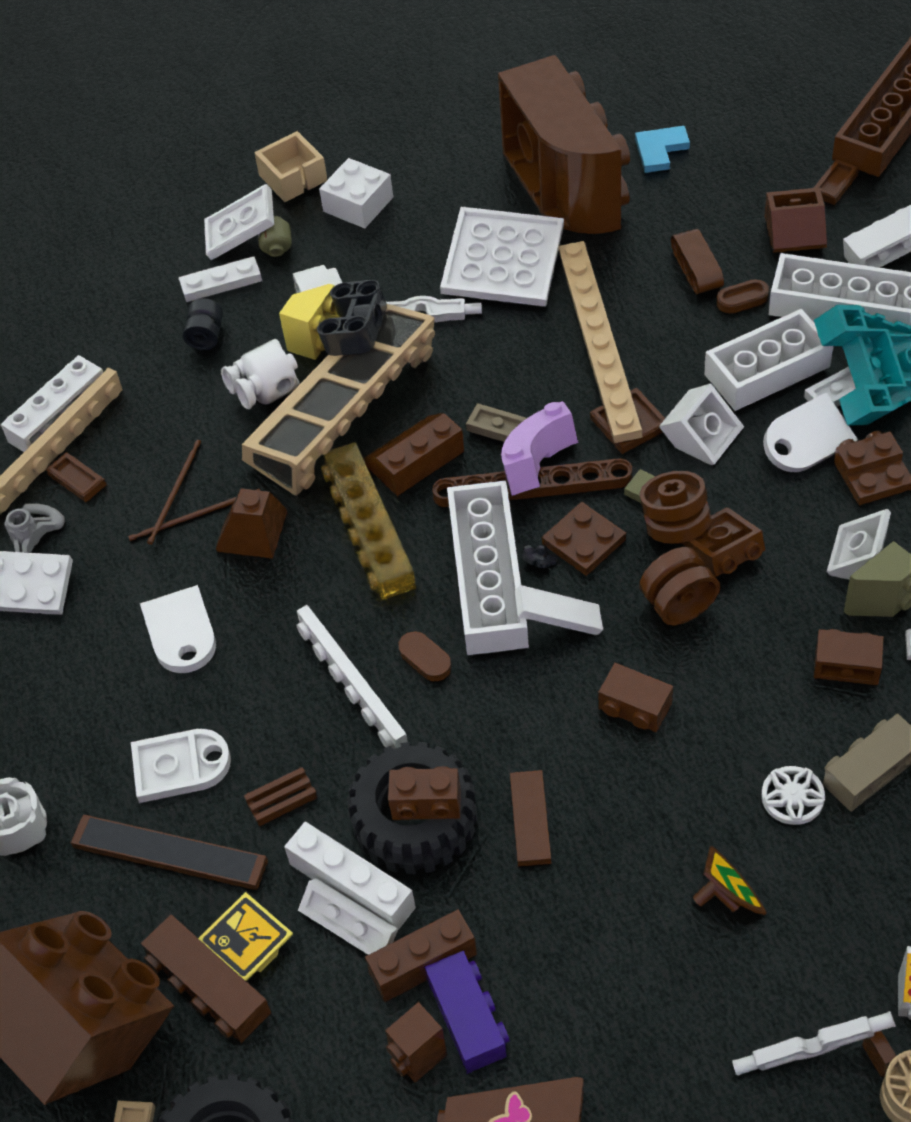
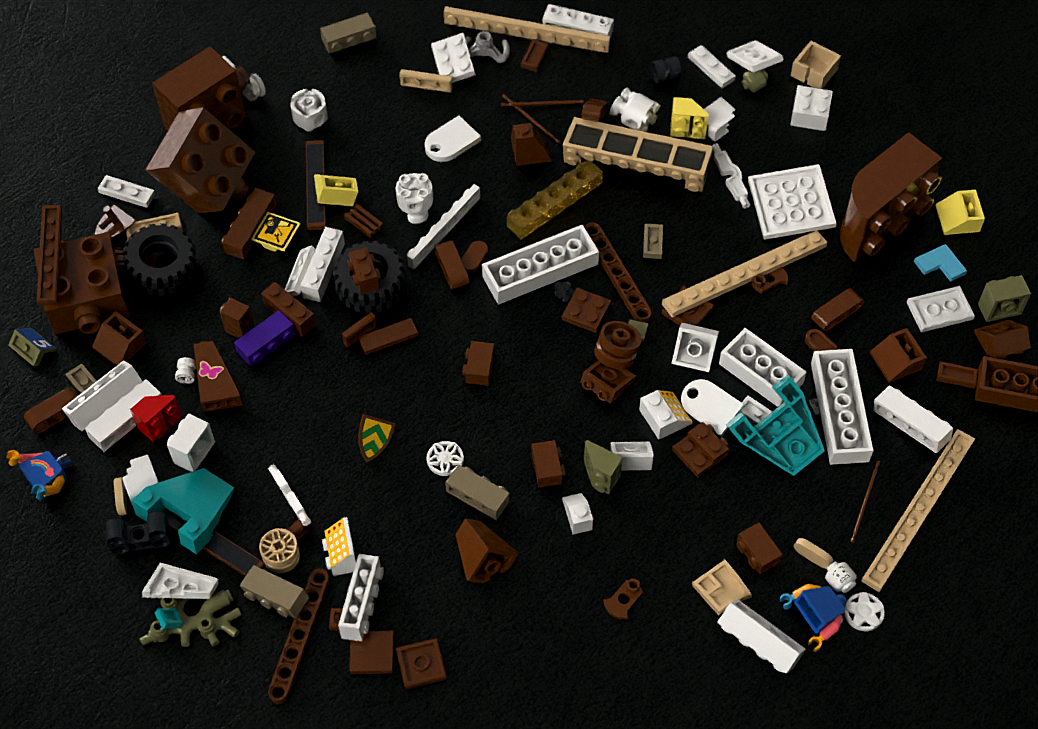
camera: 65 degrees right, 5 degrees up
white tile [131,729,231,803] -> none
black beam [317,280,387,356] -> none
reddish brown slope [362,413,464,496] -> none
lavender brick [501,401,578,496] -> none
white tile [514,585,603,635] -> none
reddish brown wheel [639,547,720,626] -> none
none -> light yellow slope [314,174,358,206]
none -> reddish brown tile [342,312,377,348]
none -> white piece [396,173,433,224]
none -> tan tile [400,69,452,92]
none -> reddish brown beam [434,240,469,290]
none -> reddish brown beam [582,98,608,122]
none -> white slope [639,390,693,439]
none -> reddish brown piece [751,267,788,294]
none -> white tile [907,286,975,332]
none -> light yellow slope [936,190,985,235]
none -> reddish brown slope [974,320,1031,359]
none -> olive brick [978,275,1031,322]

